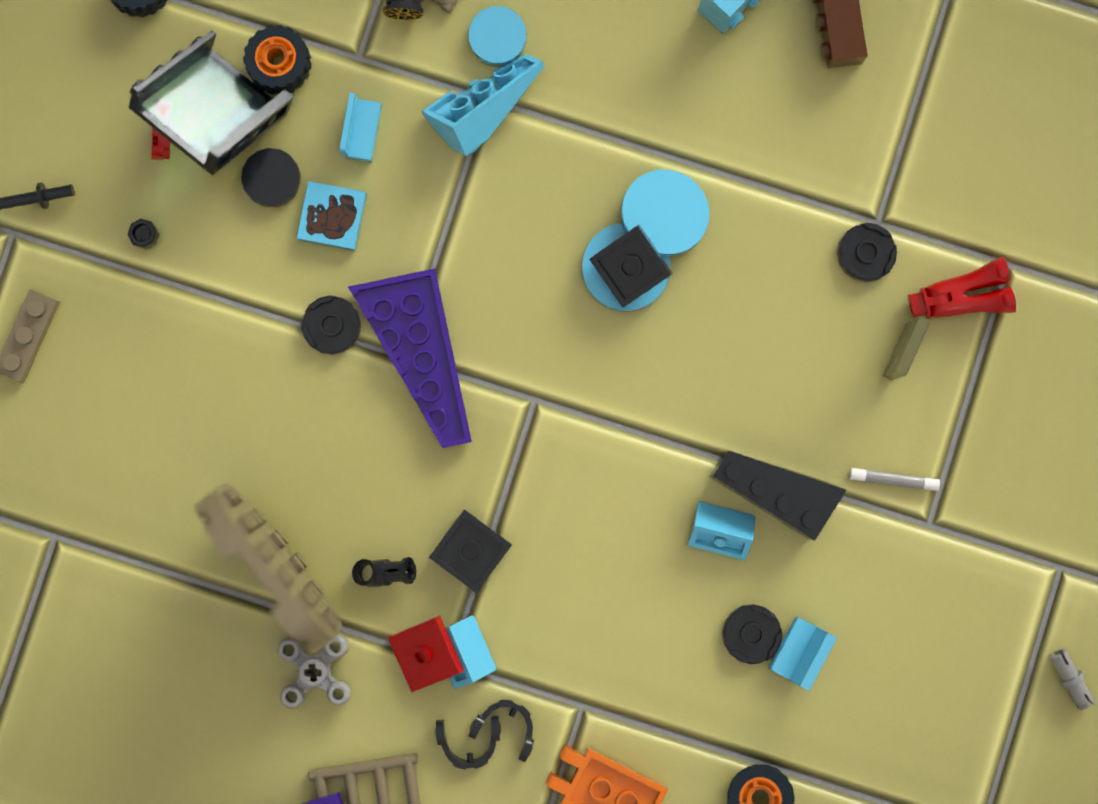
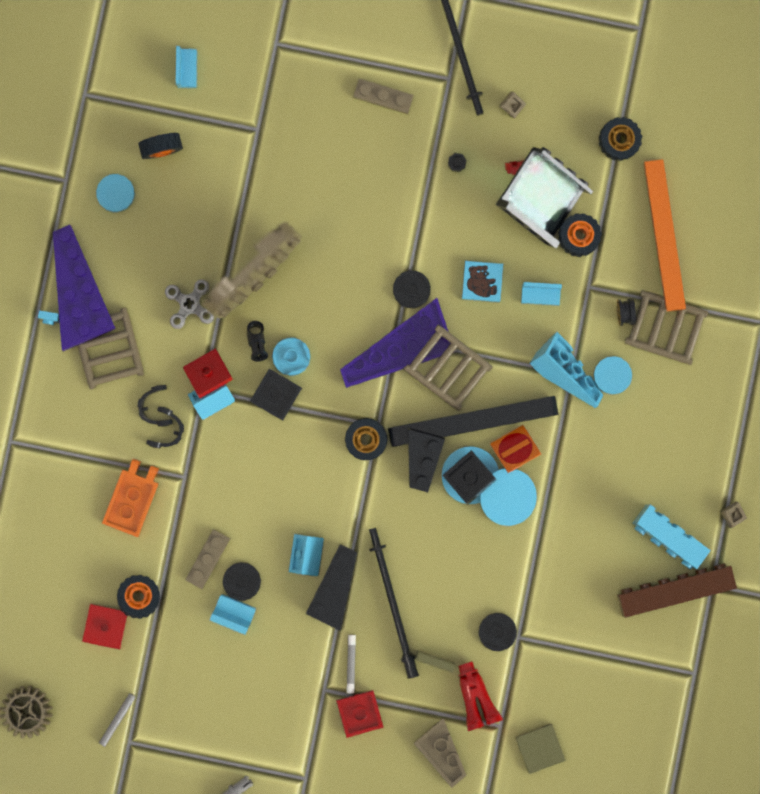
camera: 90 degrees right, 0 degrees up
black tile [241,148,301,208] -> none
none -> medium azure tile [96,174,135,212]
none -> black wheel [138,133,183,159]
none -> dark tan plate [185,529,231,589]
none -> medium azure tile [272,337,311,376]
none -> red plate [336,690,384,738]
none -> black wheel [345,418,387,461]
none -> black bar [369,528,419,679]
none -> black beam [388,396,559,447]
none -> dark tan bar [404,325,493,411]
none -> black wing [408,427,445,492]
none -> dark tan wing [414,718,466,788]
none -> piece [490,425,541,473]
none -> dark tan tile [499,91,526,119]
none -> olive tile [516,724,566,774]

